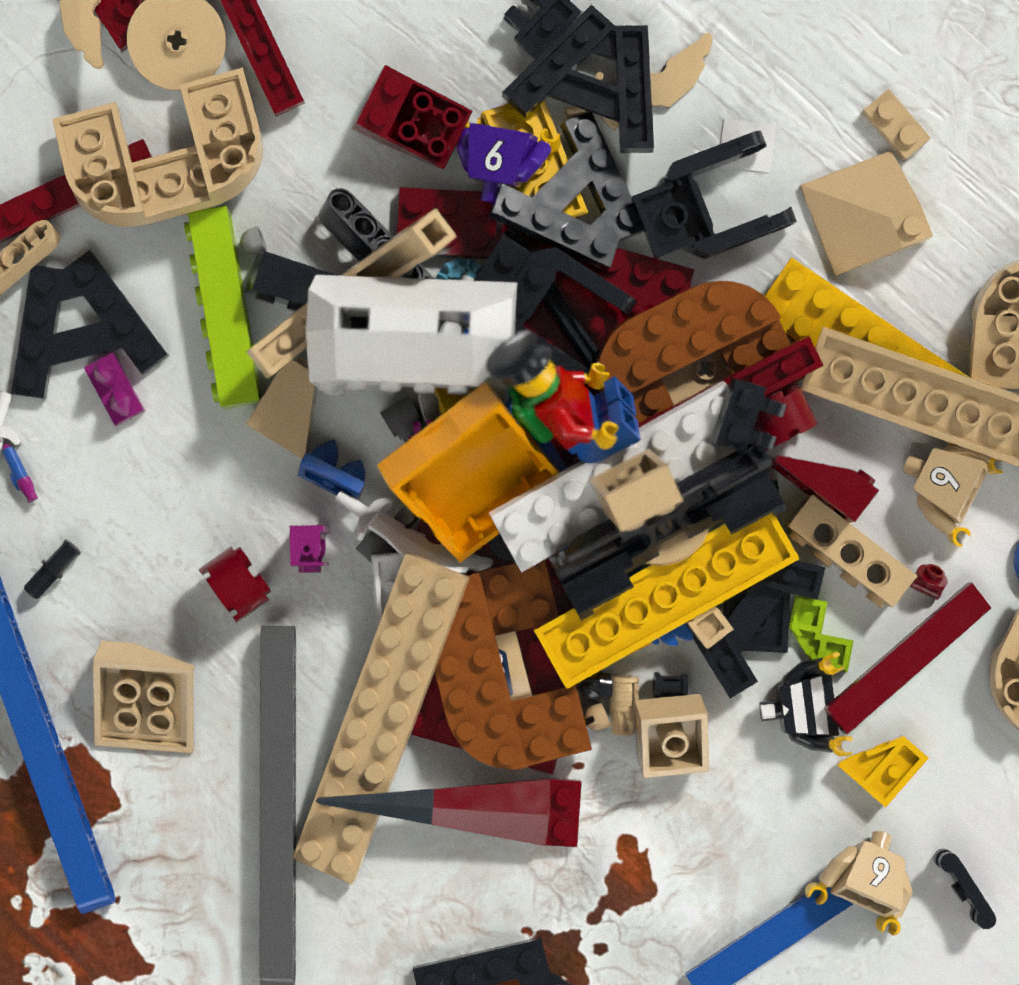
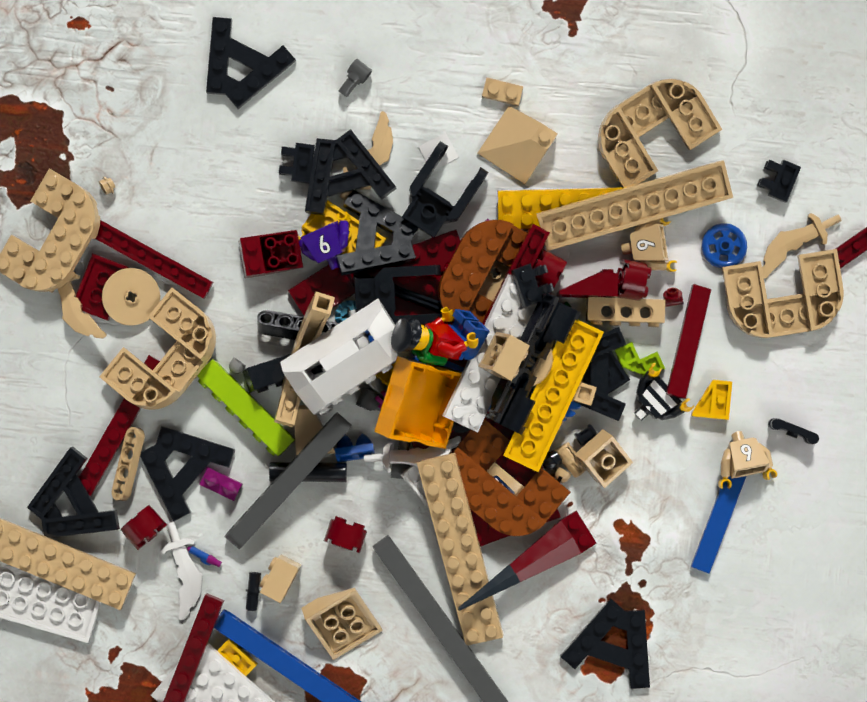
camera: 30 degrees left, 0 degrees up
magenta hinge [290,525,329,573] -> none
none -> dark grey beam [224,412,352,549]
none -> tan brick [259,554,301,603]
none -> black brick [269,462,347,482]
none -> dark red brick [617,259,652,301]

